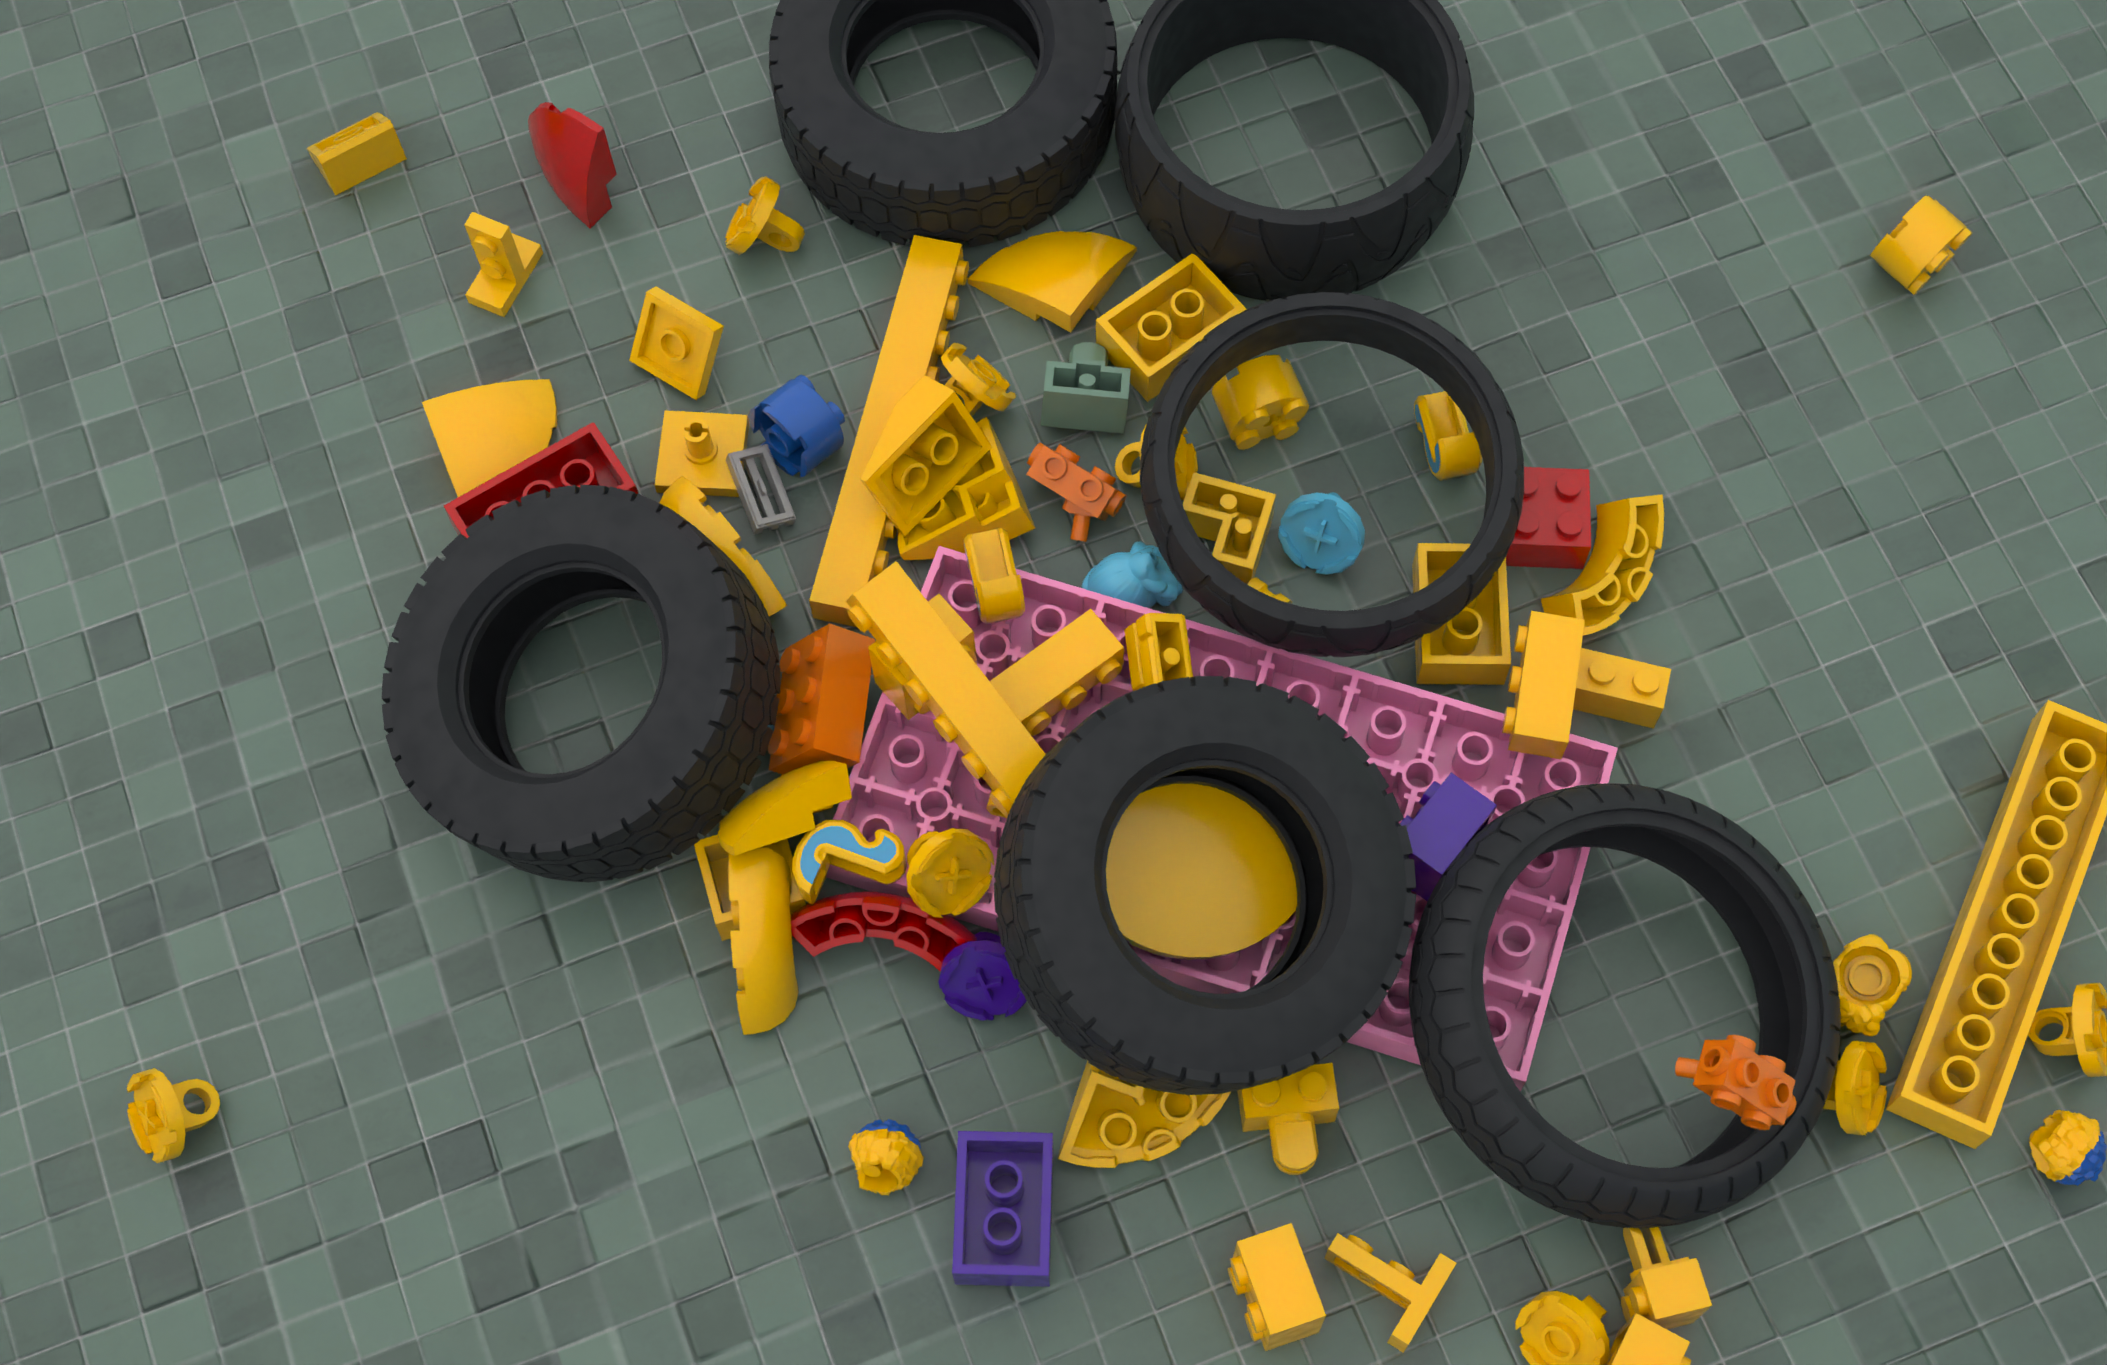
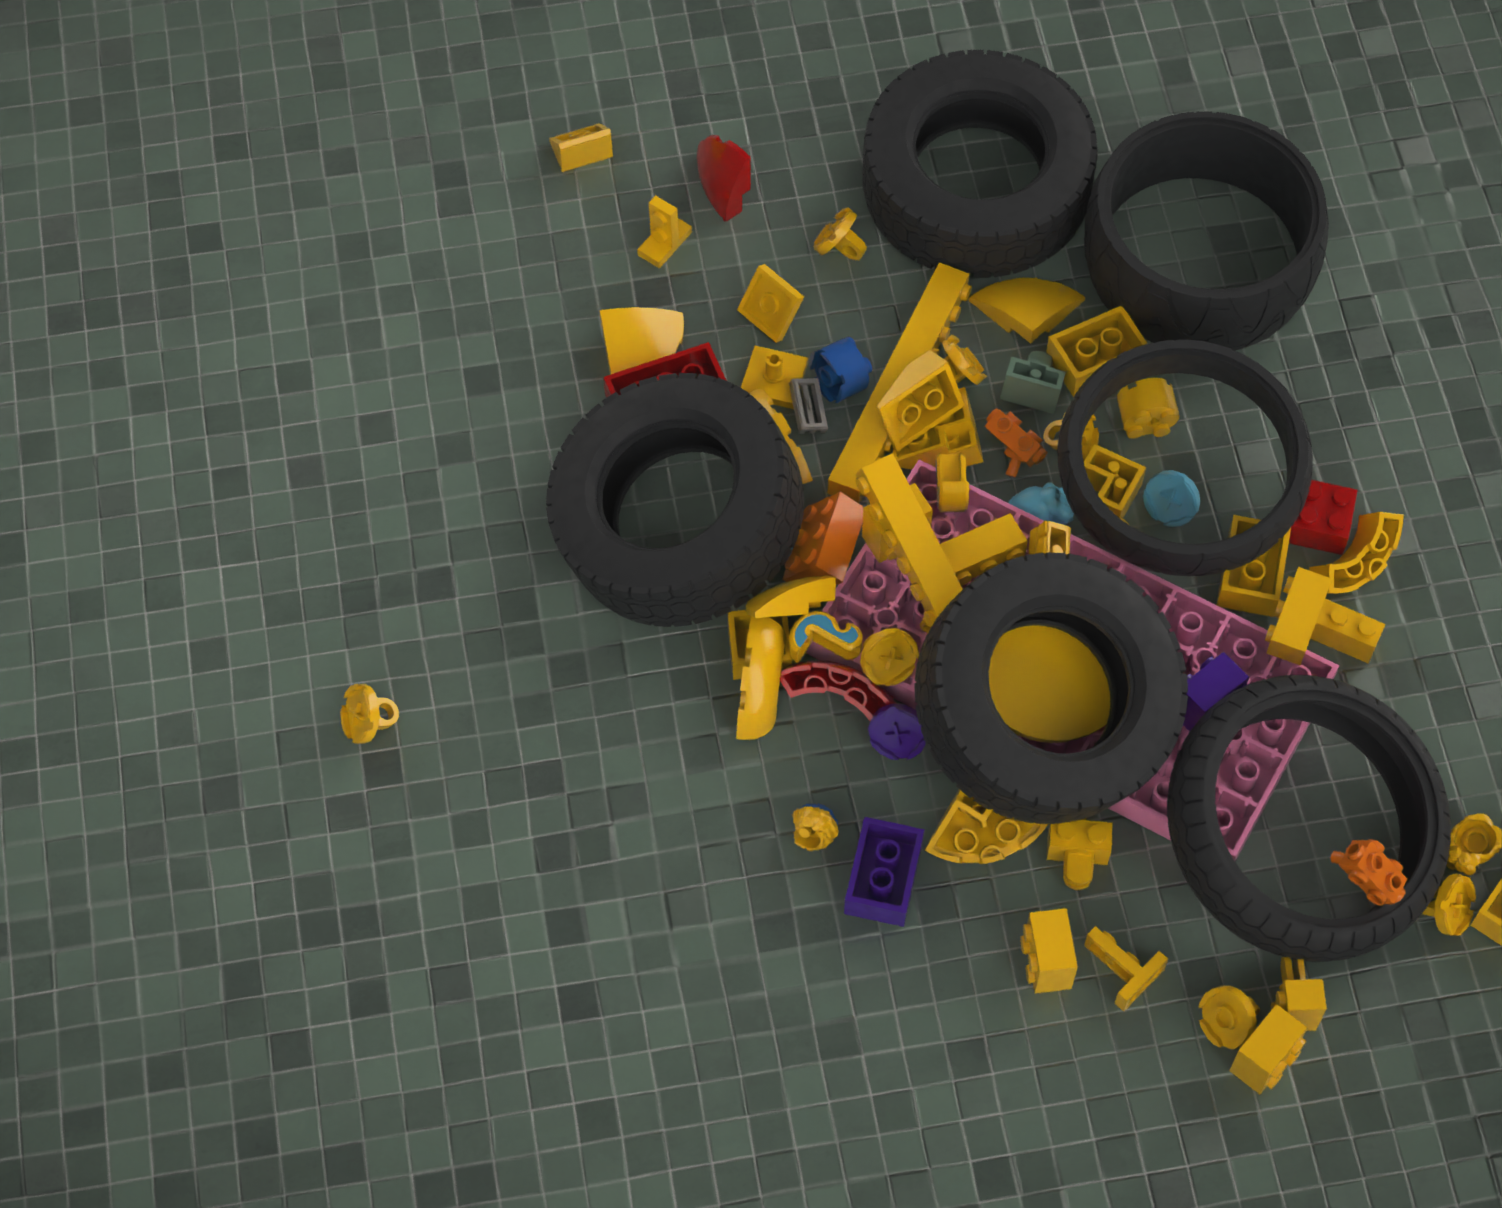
camera: 10 degrees right, 5 degrees down
yellow animal [1414,391,1482,481] -> none

